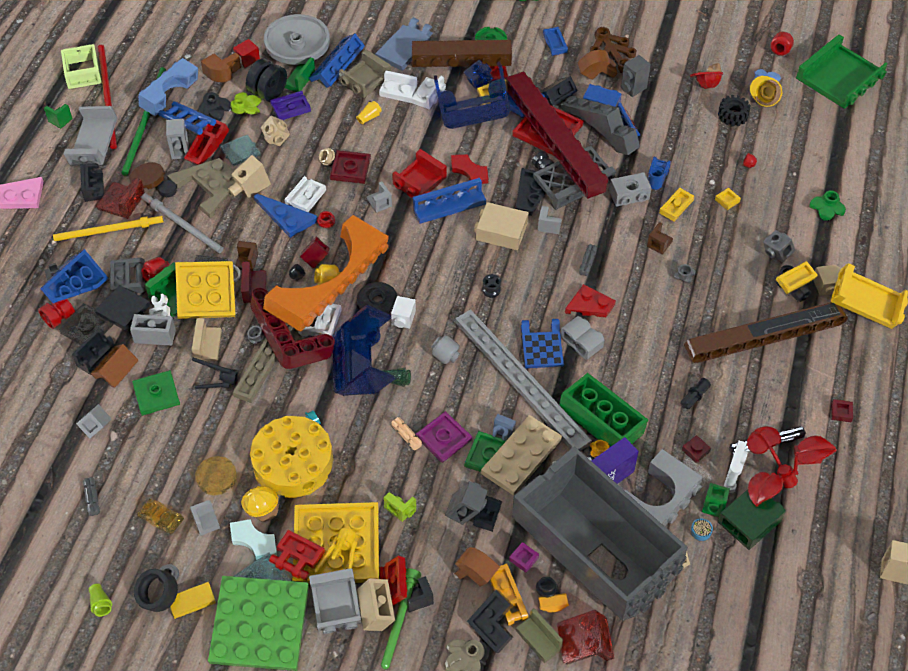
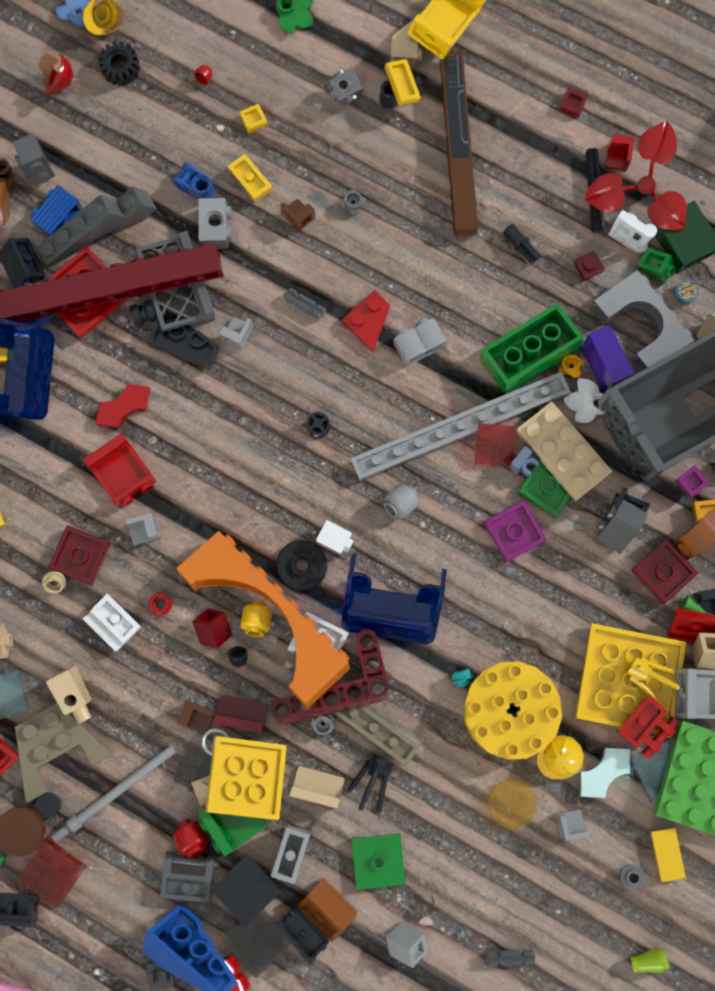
camera: 75 degrees left, 25 degrees up
yellow bar [53,216,164,241] -> none
black tyre [134,568,178,612] -> none
clear yellow slope [137,499,184,535] -> none
white plate [149,294,170,316] -> none
blue wing [254,194,318,238] -> none
clear green cone [381,368,411,387] -> none
lime bracket [384,492,417,522] -> none
light nougat axle [392,417,422,450] -> none
blue fence [413,178,486,224] -> none
tan brick [474,202,529,250] -> none
blue flag [521,319,564,368] -> none
blue slope [617,102,640,136] -> none
none -> clear red piece [474,422,516,467]
none -> dark red plate [631,539,699,605]

